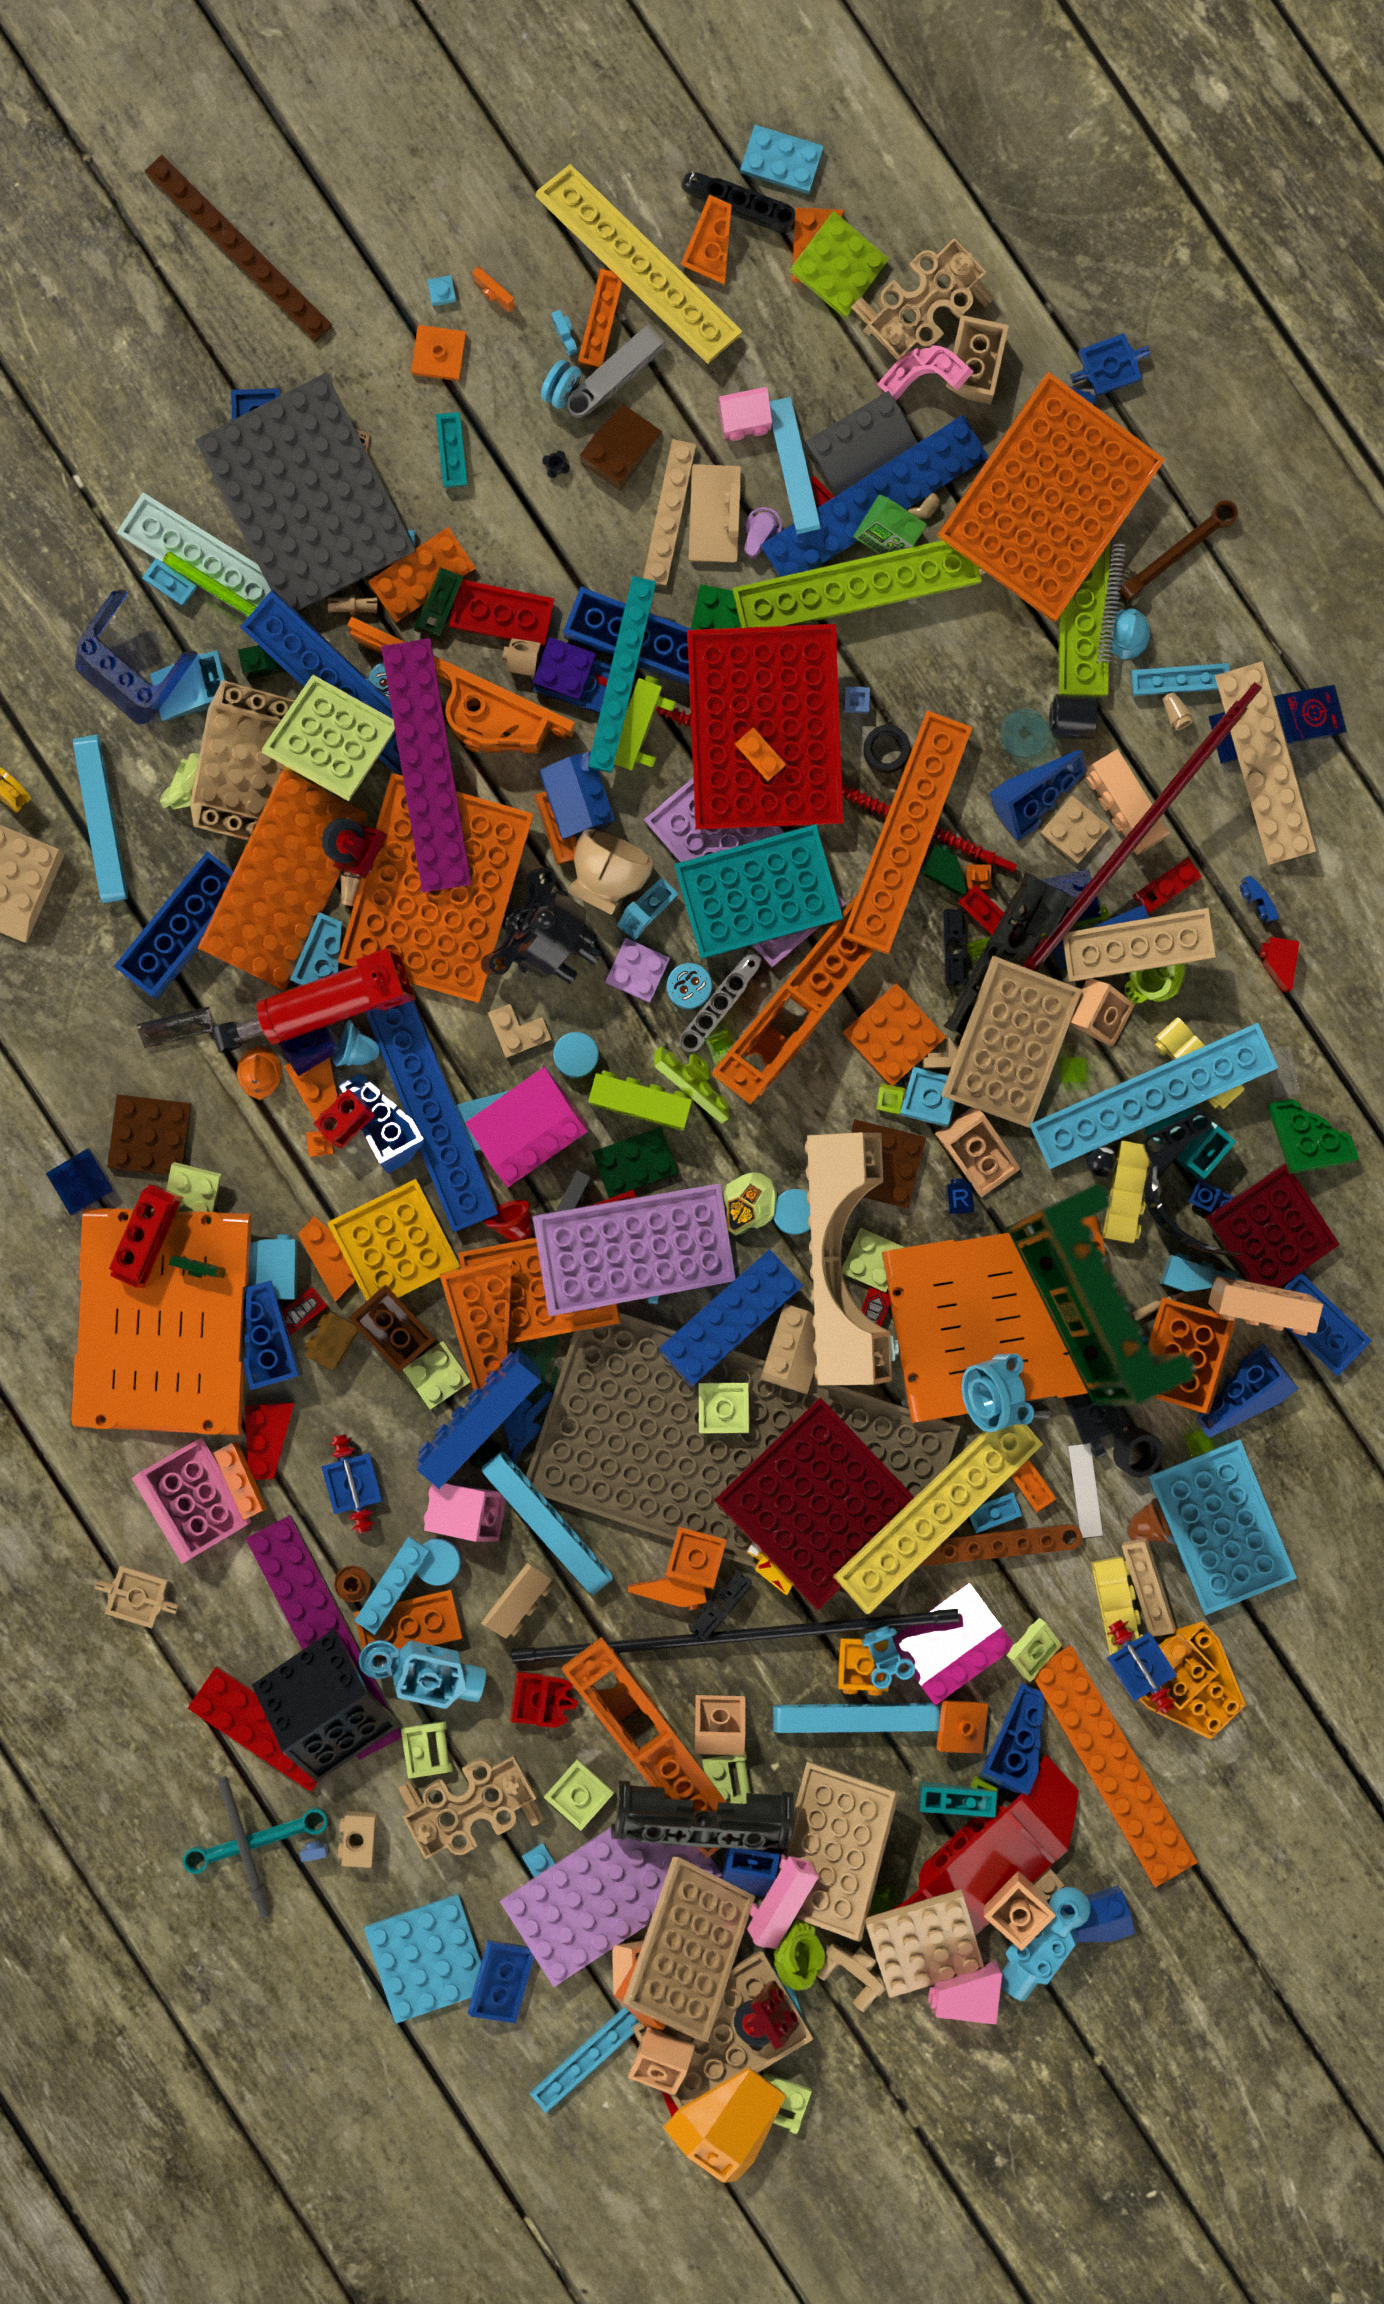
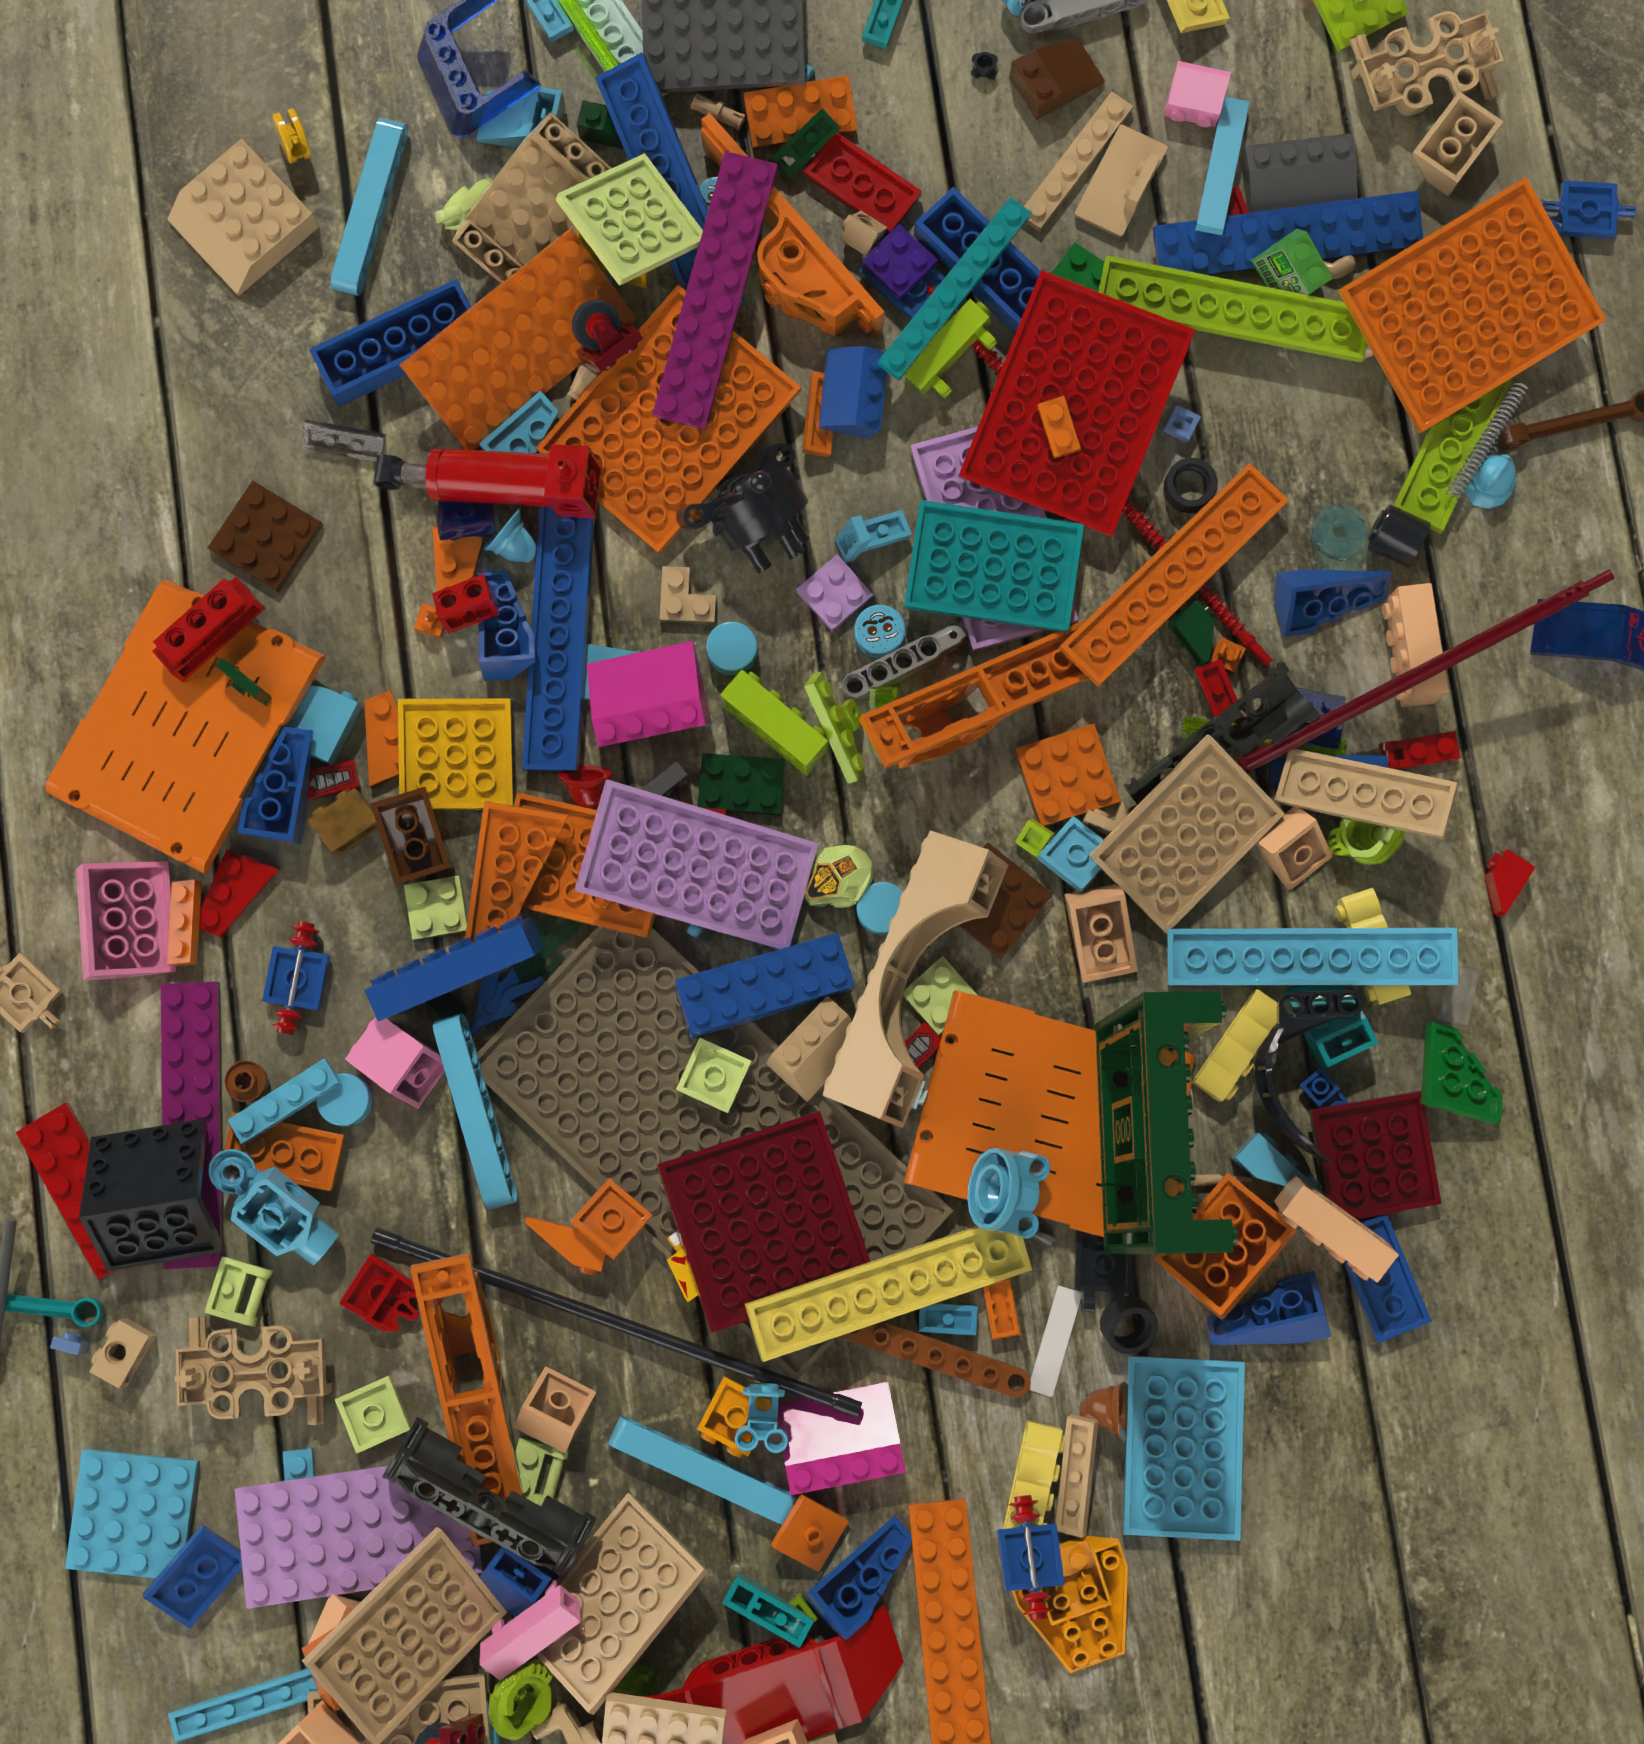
camera: 30 degrees right, 5 degrees down
clear blue plate [46,1148,115,1216] -> none
yellowish green plate [167,1162,222,1222] -> none
orange piece [237,1046,282,1100] -> none
tan slope [481,1559,554,1639] -> none
tan plate [568,829,653,915] -> none
black piece [689,1569,752,1642] -> none
lavender piece [744,507,782,558] -> none
bright pink plate [877,346,974,401] -> none
black piece [943,908,968,986] -> none
clear blue brick [945,1178,974,1215] -> none
yellowish green plate [1007,1618,1062,1682] -> none
tan plate [1040,796,1109,865] -> none
clear neon green tile [1060,1057,1086,1083] -> none
black piece [1086,1147,1118,1177] -> none
medium azure plate [1130,663,1230,696] -> none
tan cone [1162,692,1193,731] -> none
clear neon green tile [1183,1429,1216,1458] -> none
tan plate [1215,661,1317,865] -> none
blue slope [1240,876,1279,924] -> none

